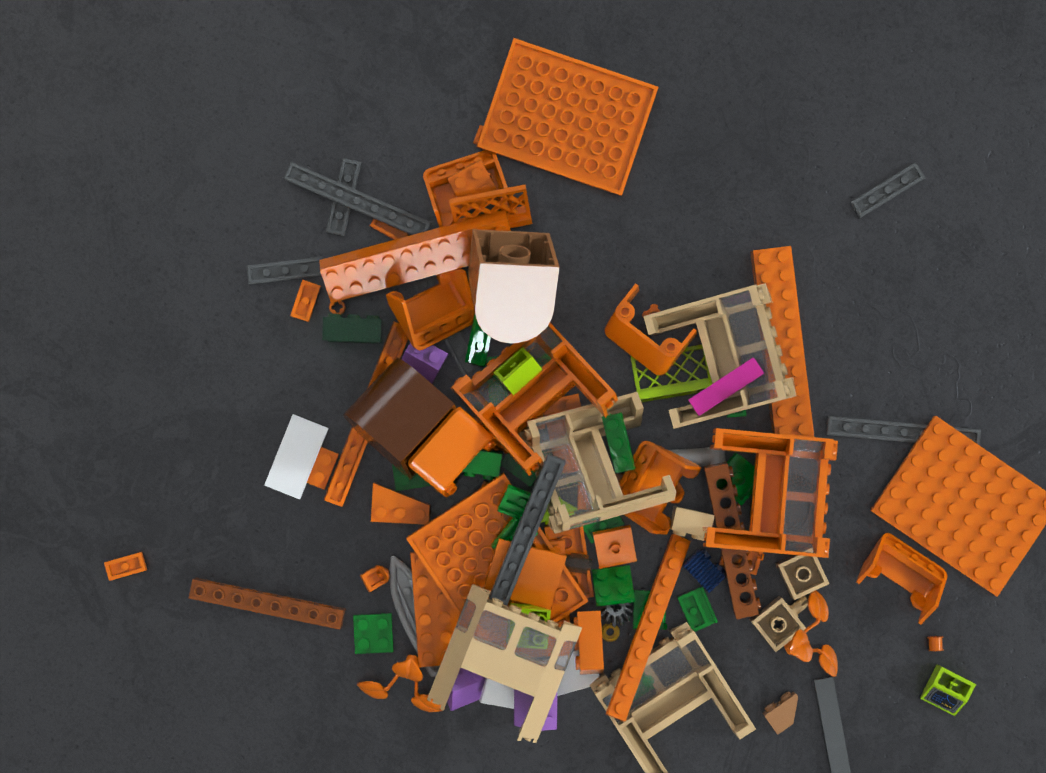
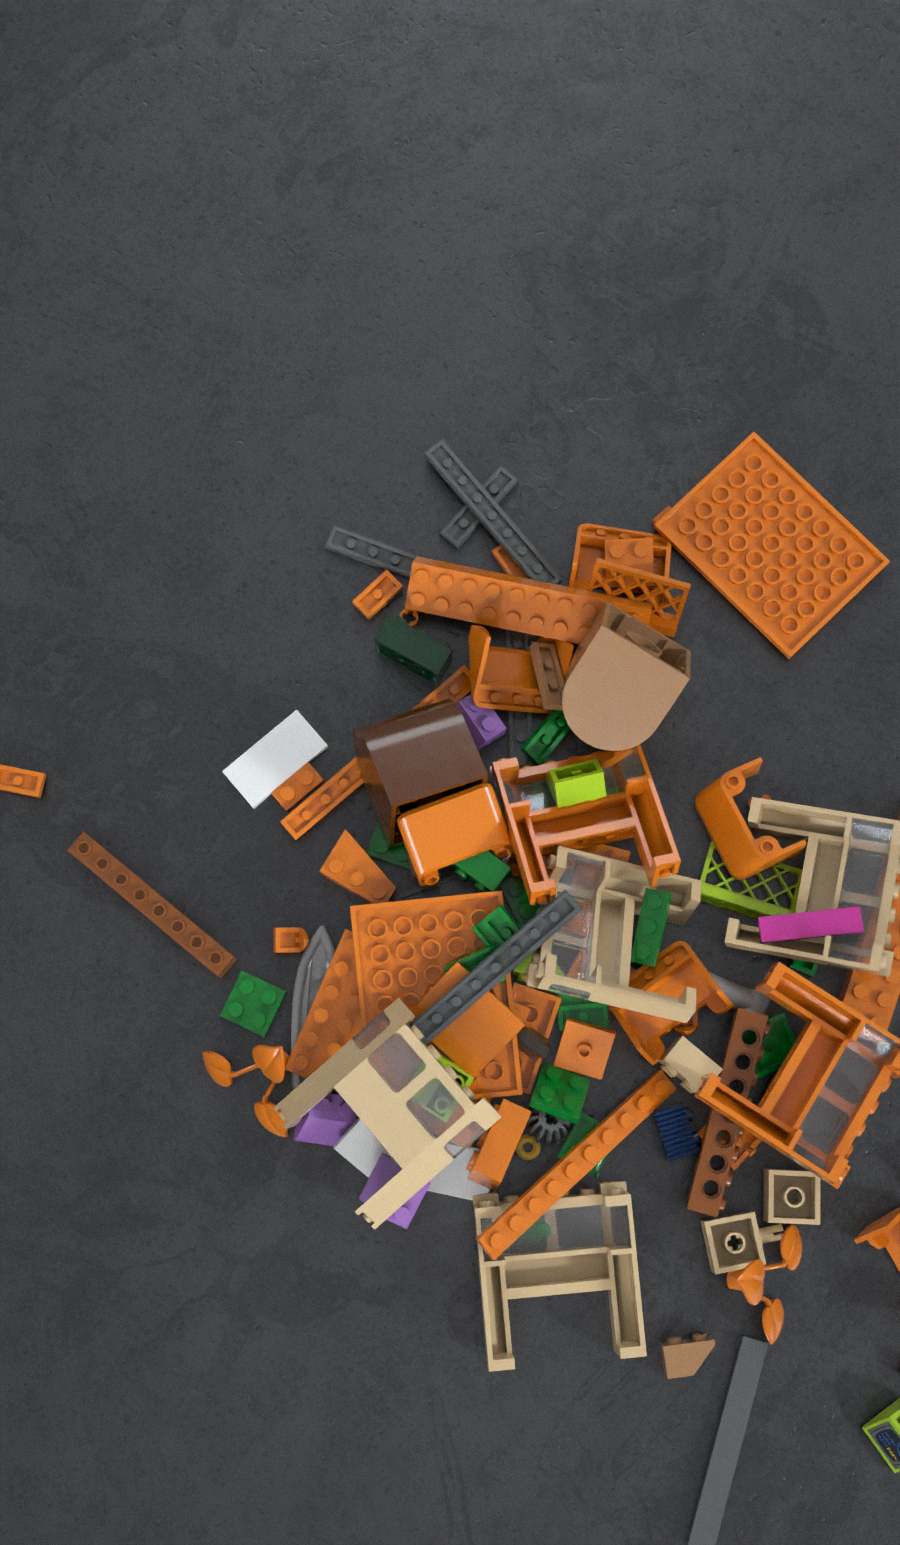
camera: 30 degrees right, 10 degrees down
green plate [677,586,718,632] -> none
none -> medium nougat plate [529,642,565,711]

